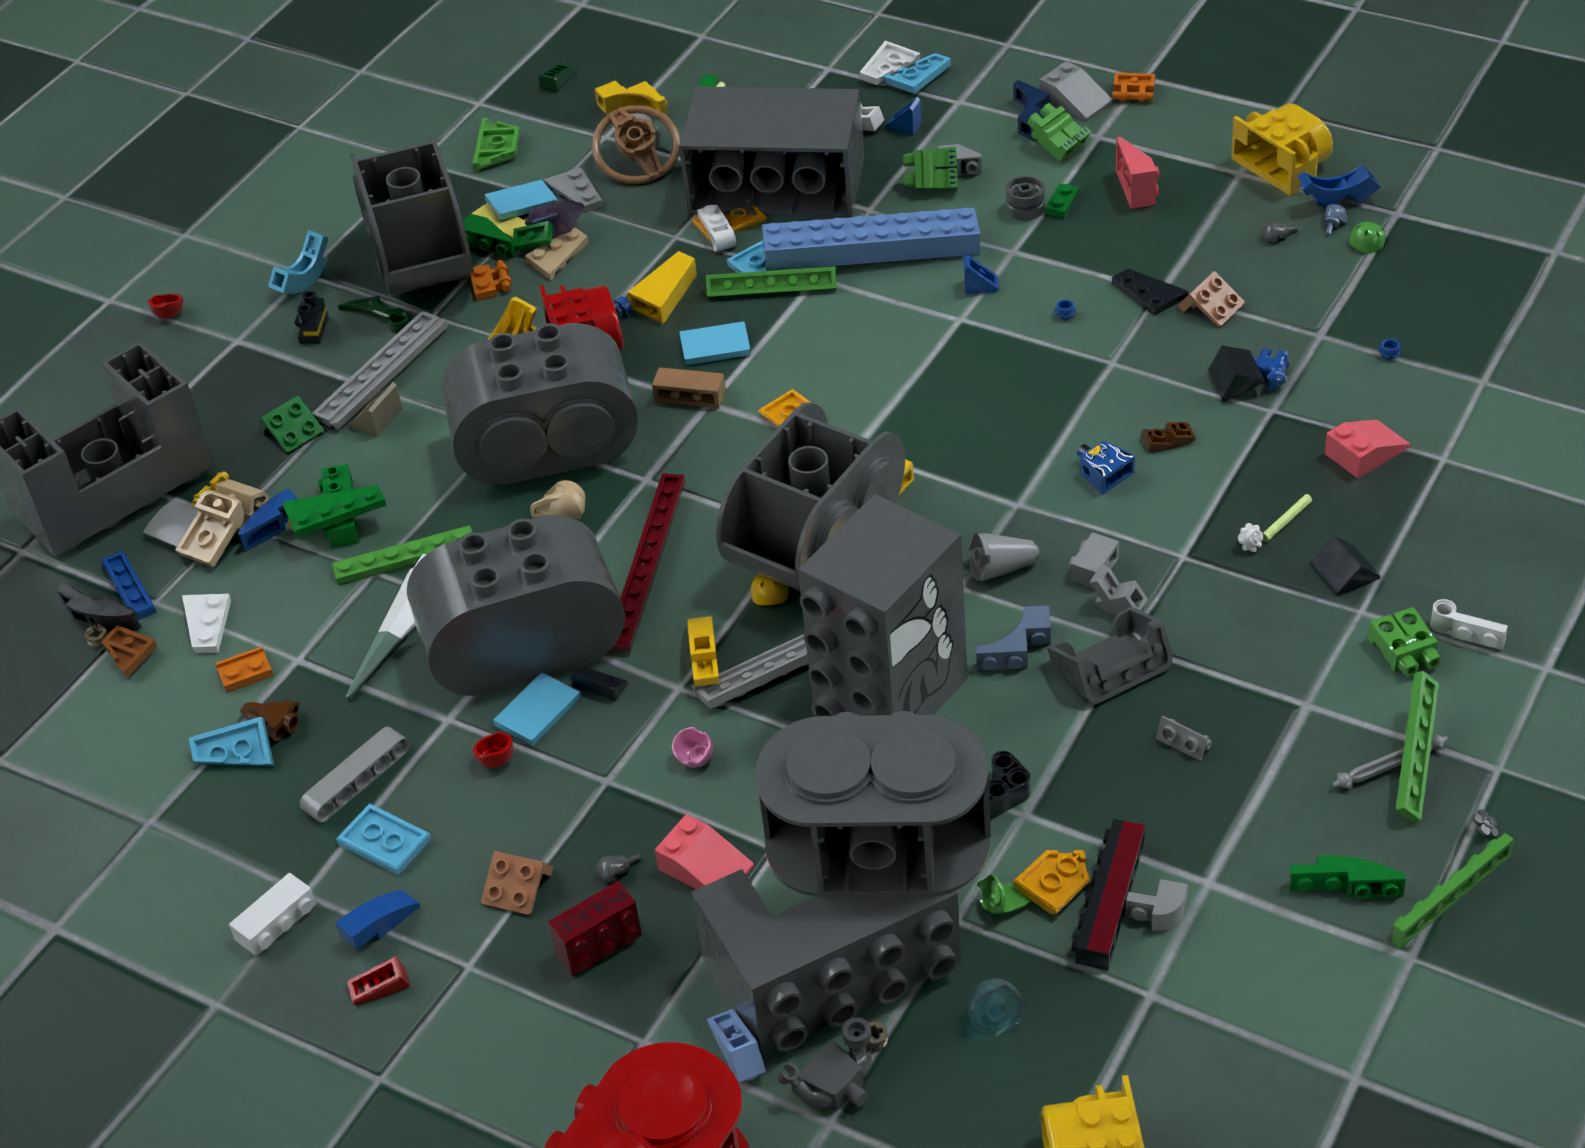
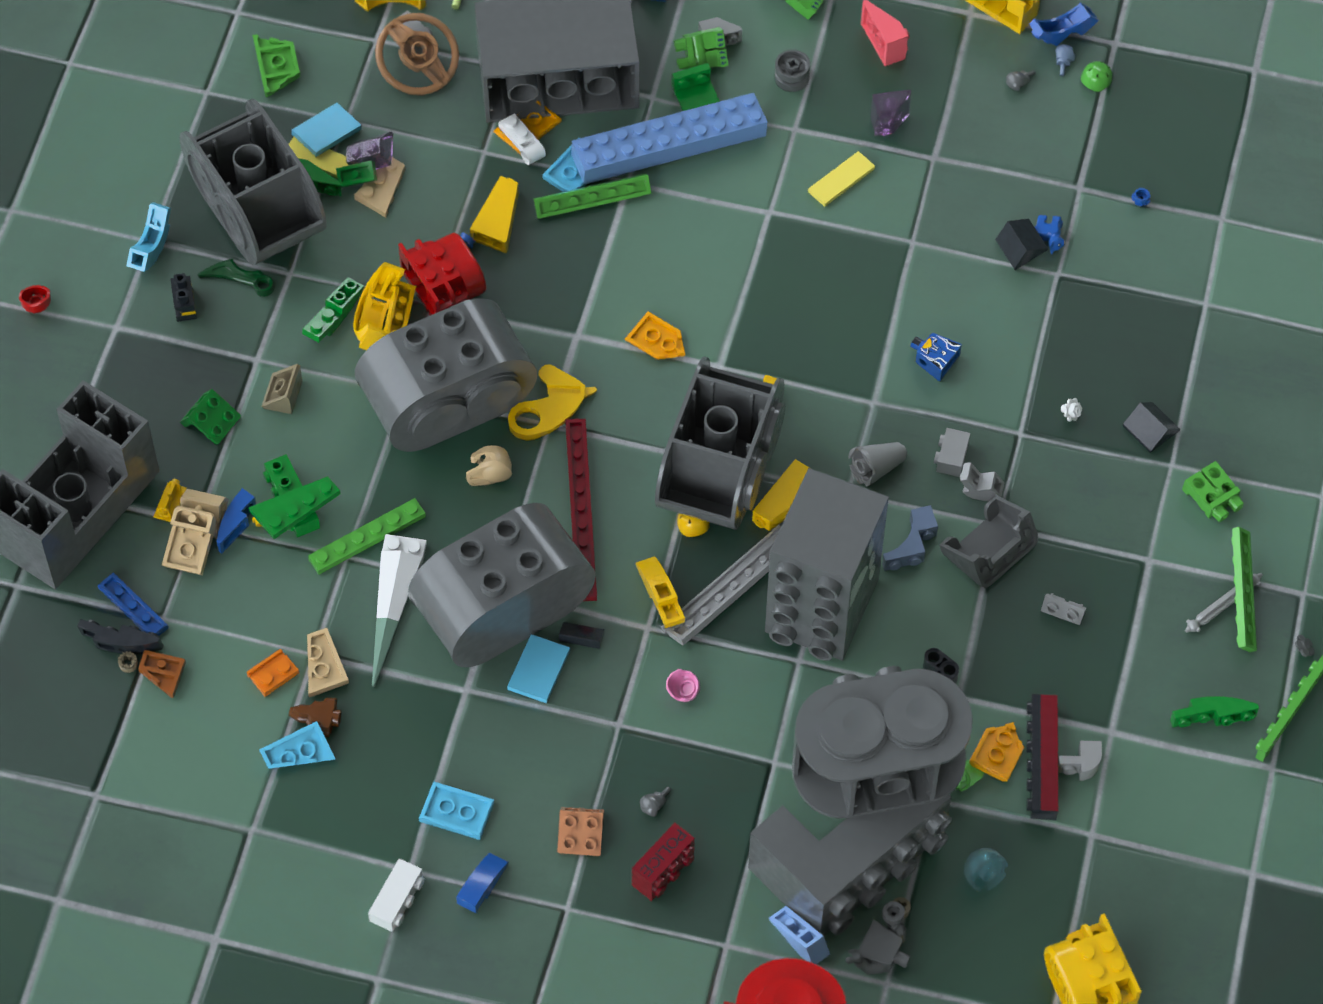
camera: 20 degrees left, 15 degrees up
light grey slope [143,499,199,548] -> none
white wing [182,594,231,654] -> none
light grey beam [300,727,410,822] -> none
light grey plate [312,311,448,430] -> none
red slope [347,956,410,1005] -> none
orange plate [470,260,512,301] -> none
red helmet [472,731,514,768] -> none
light grey wing [543,168,603,213] -> none
medium nougat brick [652,367,726,408] -> none
coral slope [655,814,754,889] -> none
medium azure tile [680,321,751,365] -> none
blue slope [963,254,999,294] -> none
green plate [1045,183,1079,218] -> none
blue plate [1054,299,1076,319] -> none
black wing [1111,268,1189,316] -> none
reddish brown slope [1140,422,1196,451] -> none
nougat bracket [1177,271,1245,327] -> none
yellowish green bar [1263,494,1312,542] -> none
coral slope [1325,420,1411,478] -> none
white plate [1430,599,1508,650] -> none
none -> green slope [302,277,364,343]
none -> tan wing [307,628,349,698]
none -> yellow animal [508,364,597,441]
none -> green bracket [672,63,720,111]
none -> light yellow piece [808,151,875,207]
none -> clear purple slope [871,90,911,136]

